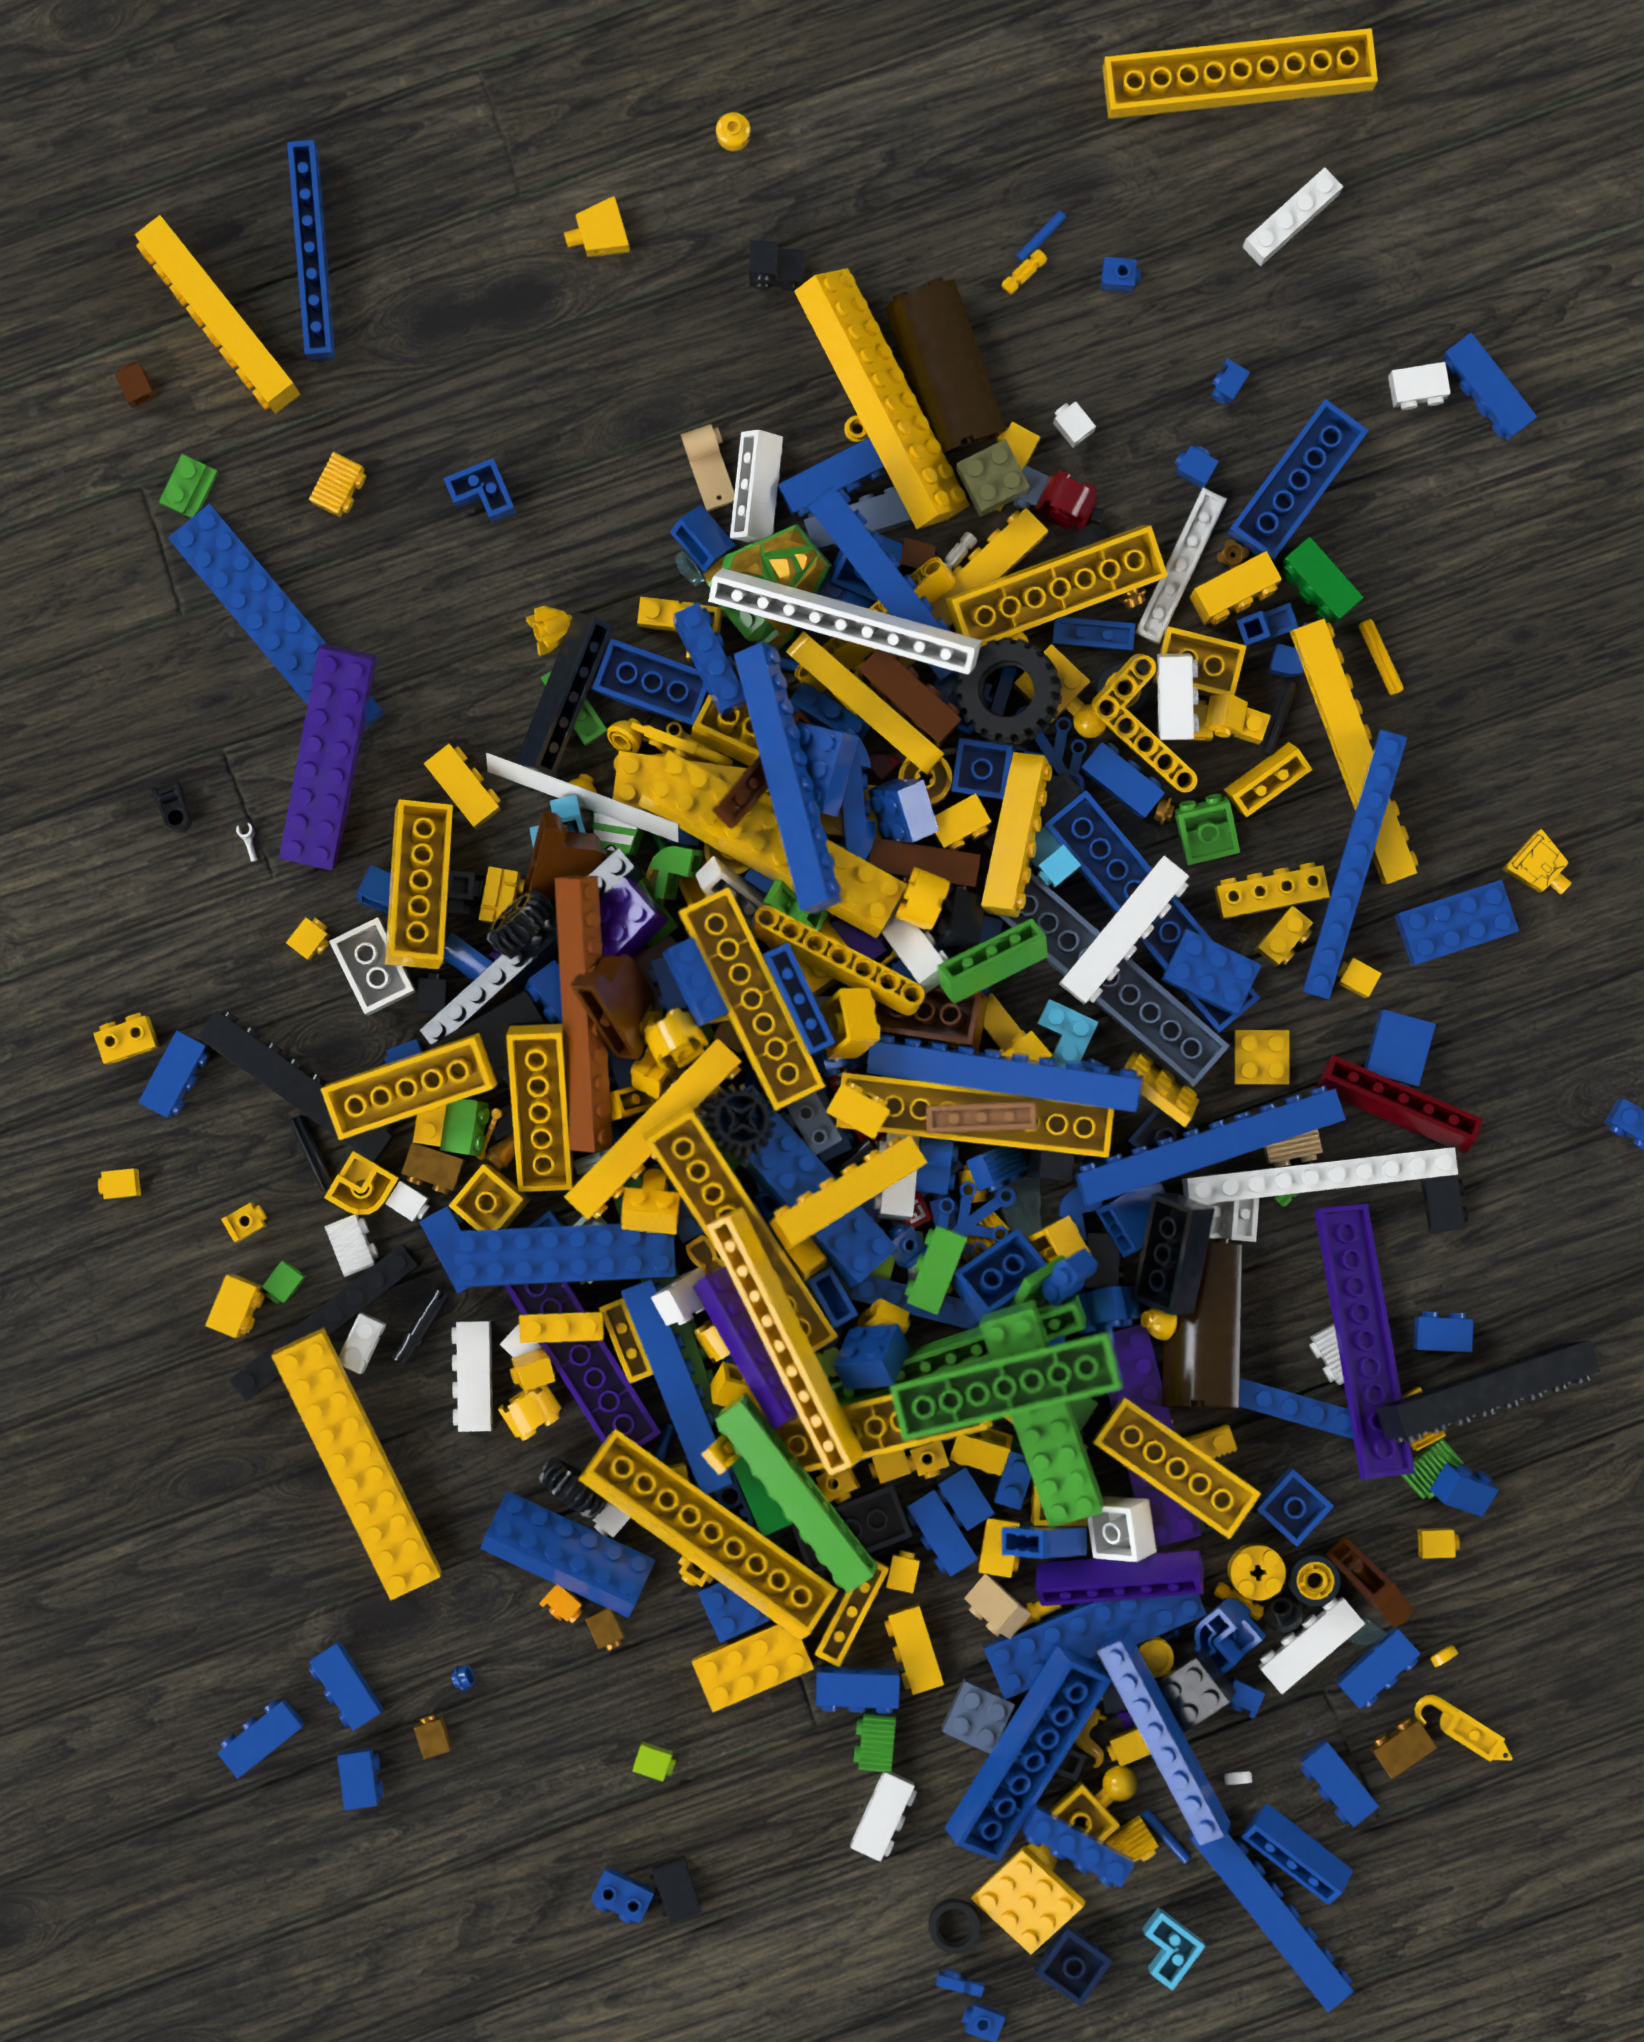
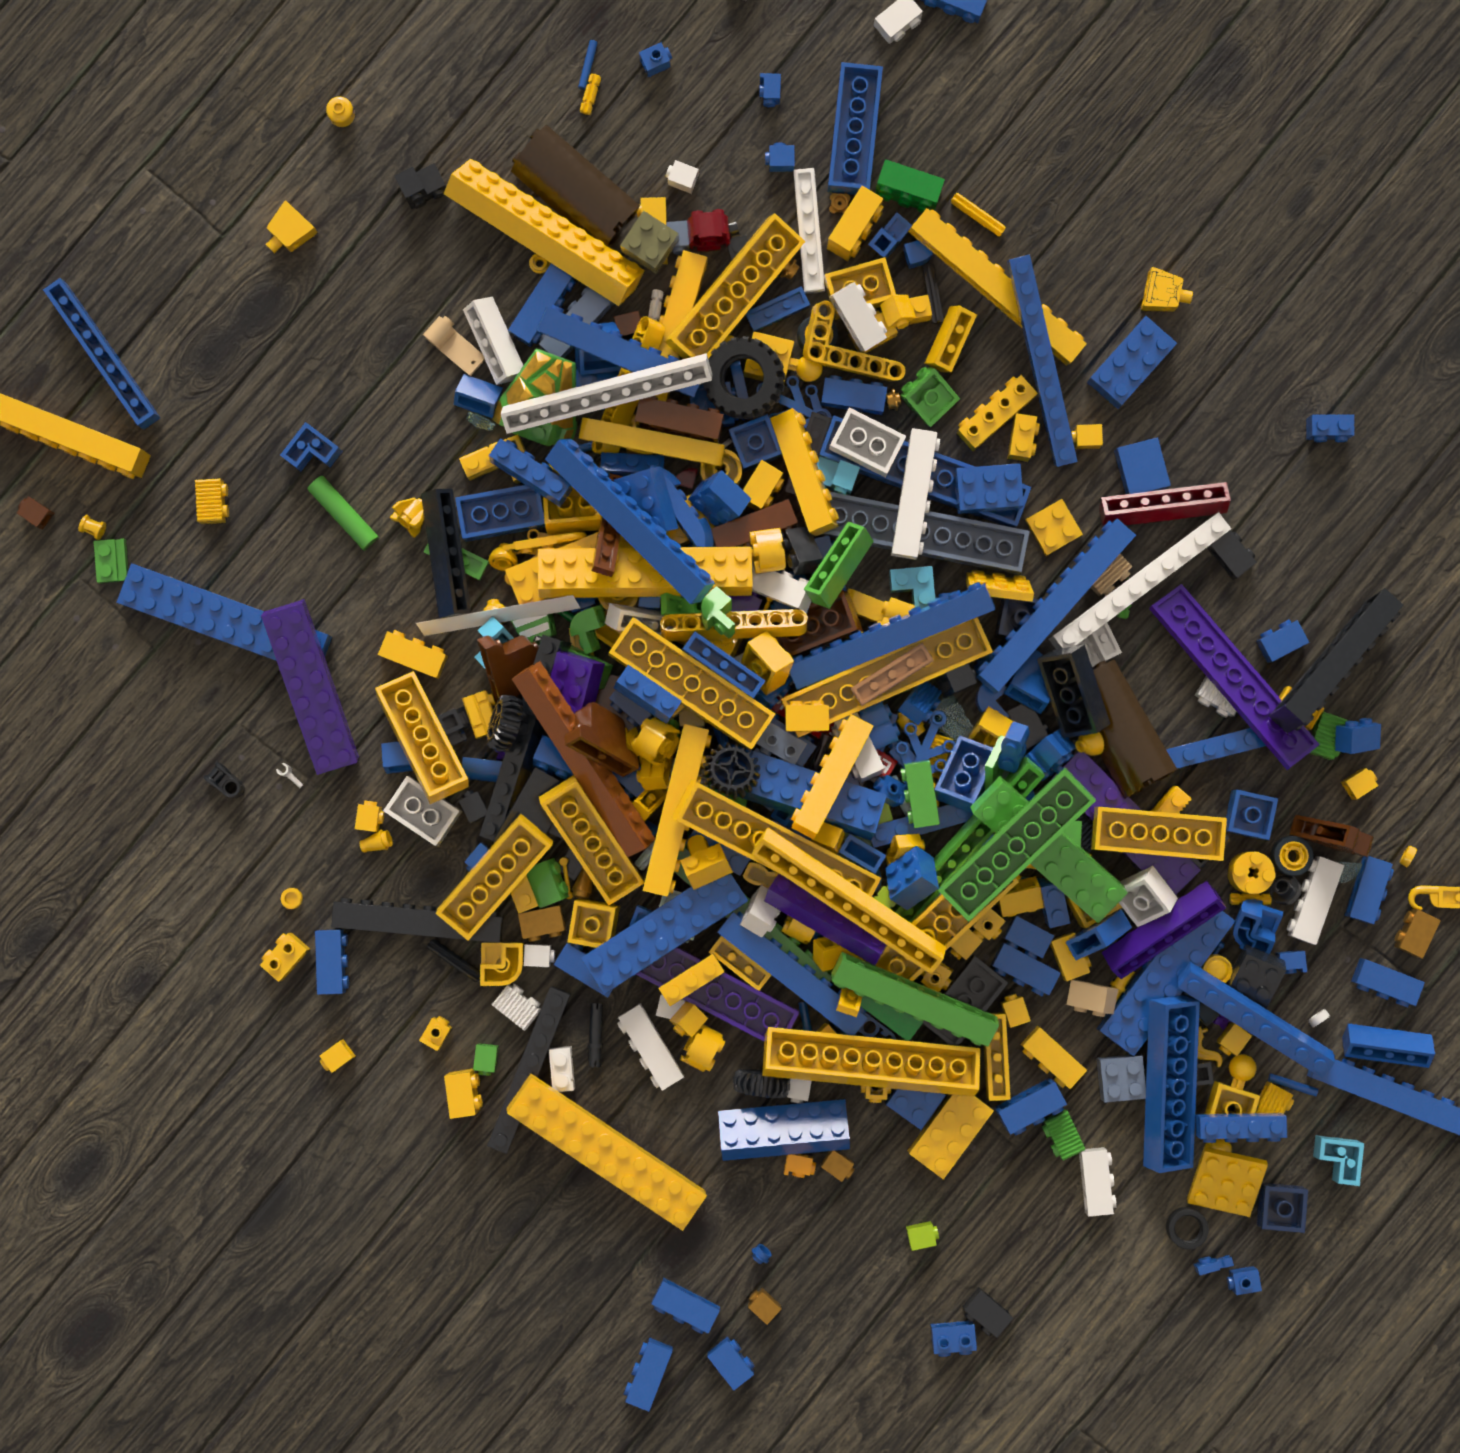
camera: 25 degrees left, 0 degrees up
none -> yellow bush [78,515,106,540]
none -> yellow tile [281,888,303,909]
none -> bright green brick [307,476,380,551]
none -> yellow cone [360,830,393,853]
none -> bright green brick [701,586,735,639]
none -> white brick [829,408,906,478]

